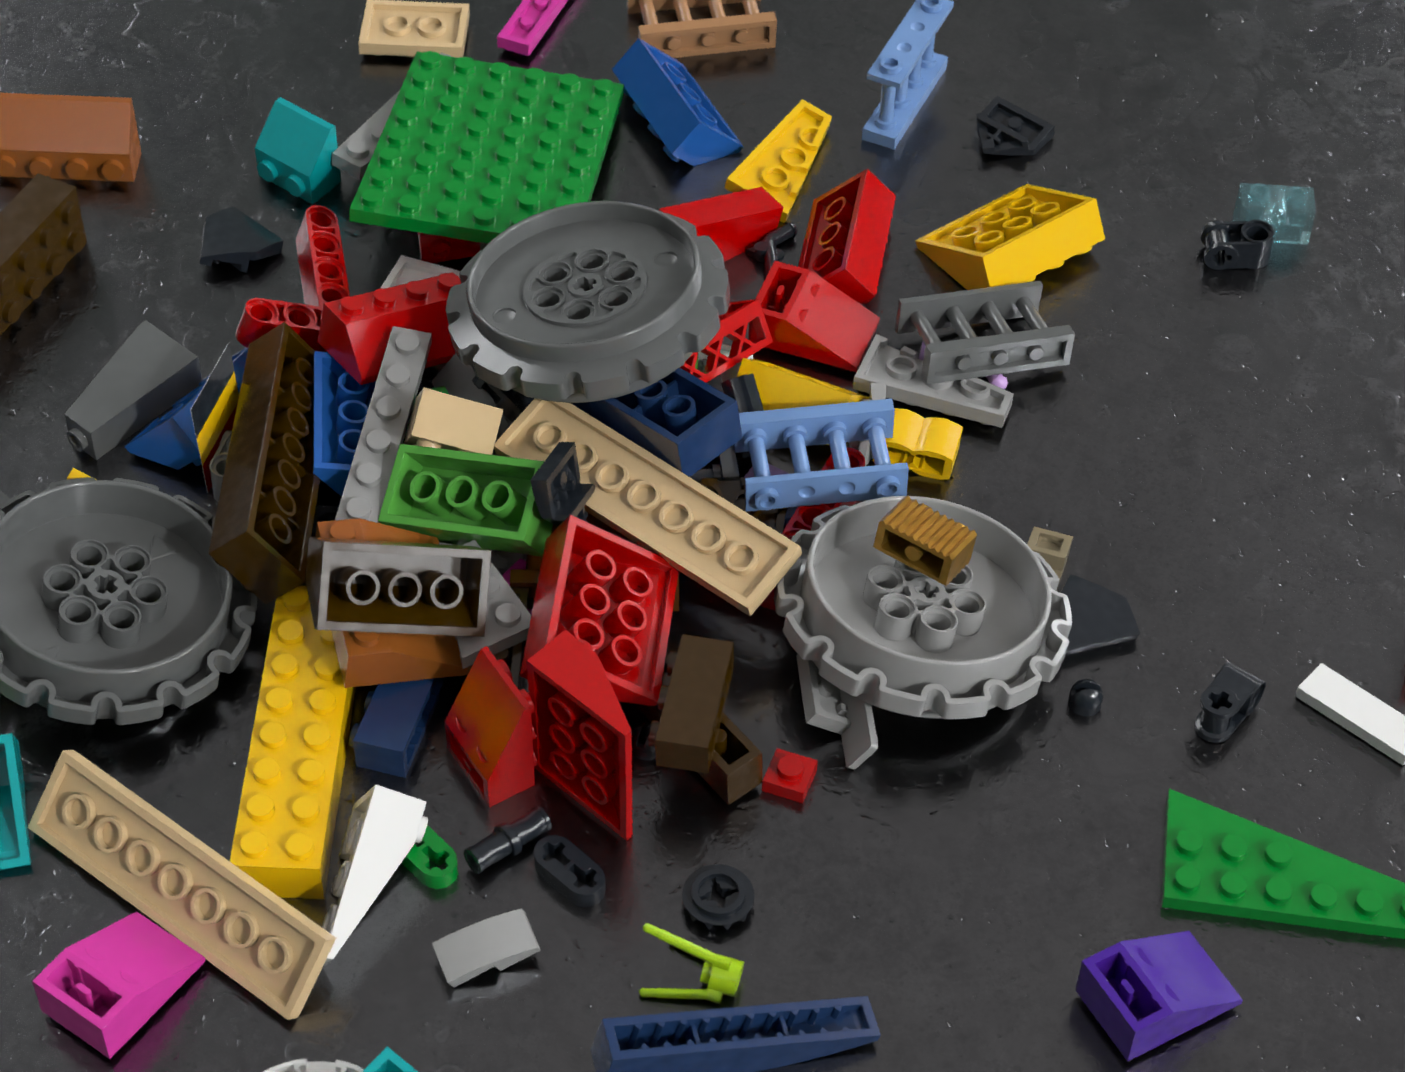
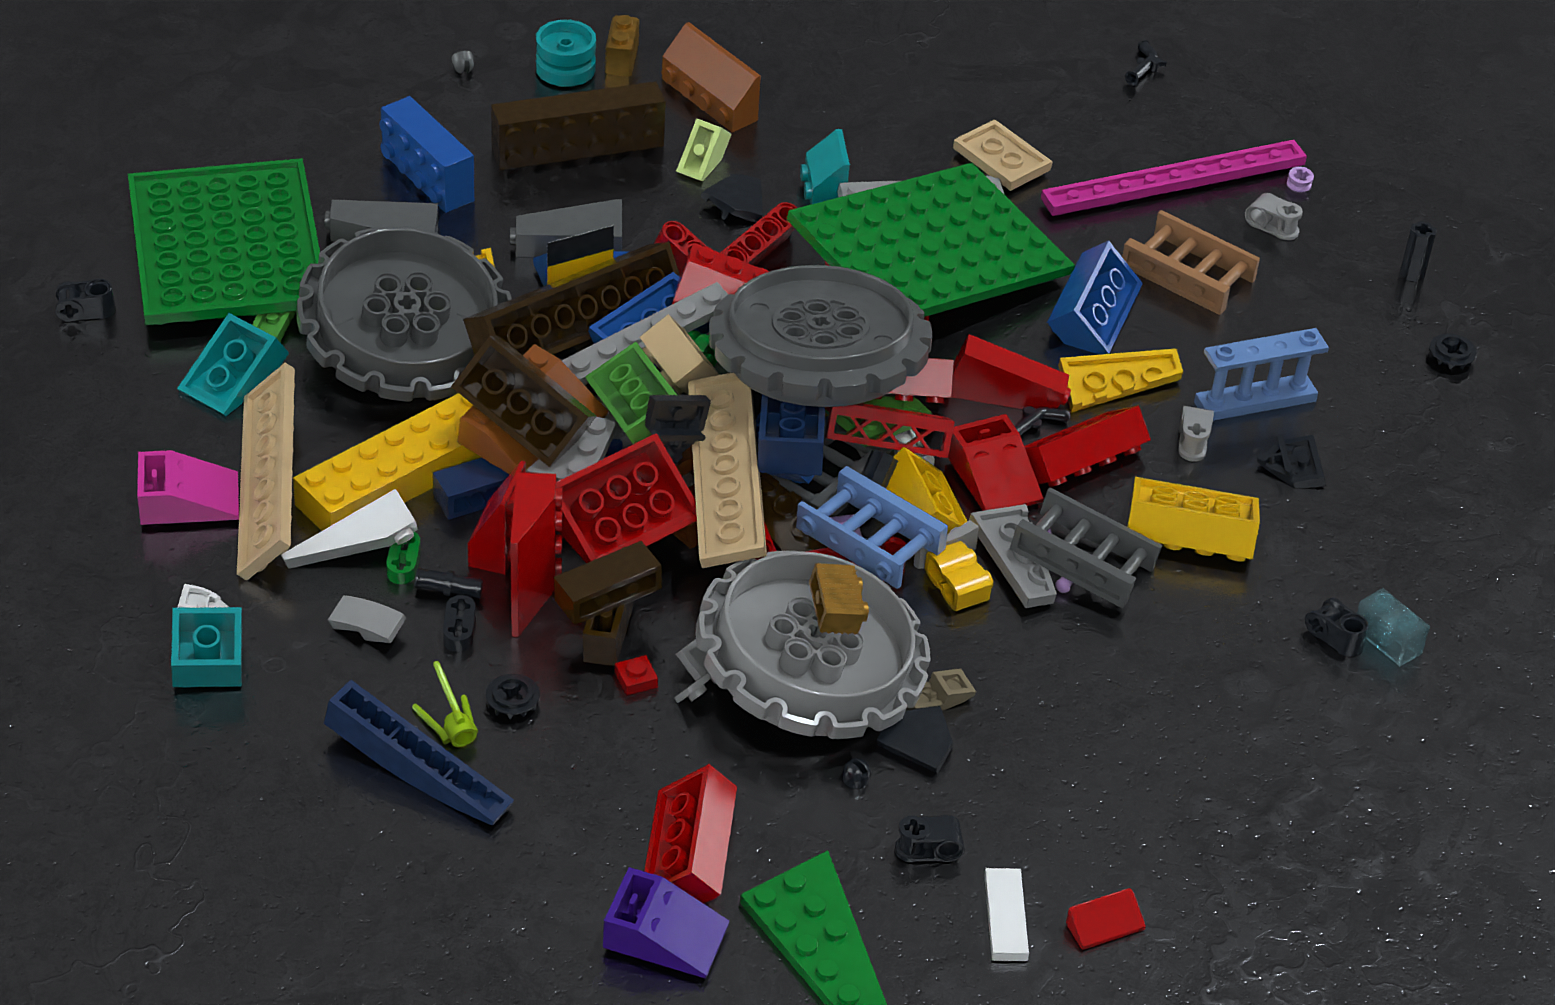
camera: 45 degrees right, 5 degrees down
none -> red slope [644,764,737,904]
none -> yellowish green slope [676,119,732,182]
none -> light grey piece [1178,405,1214,461]

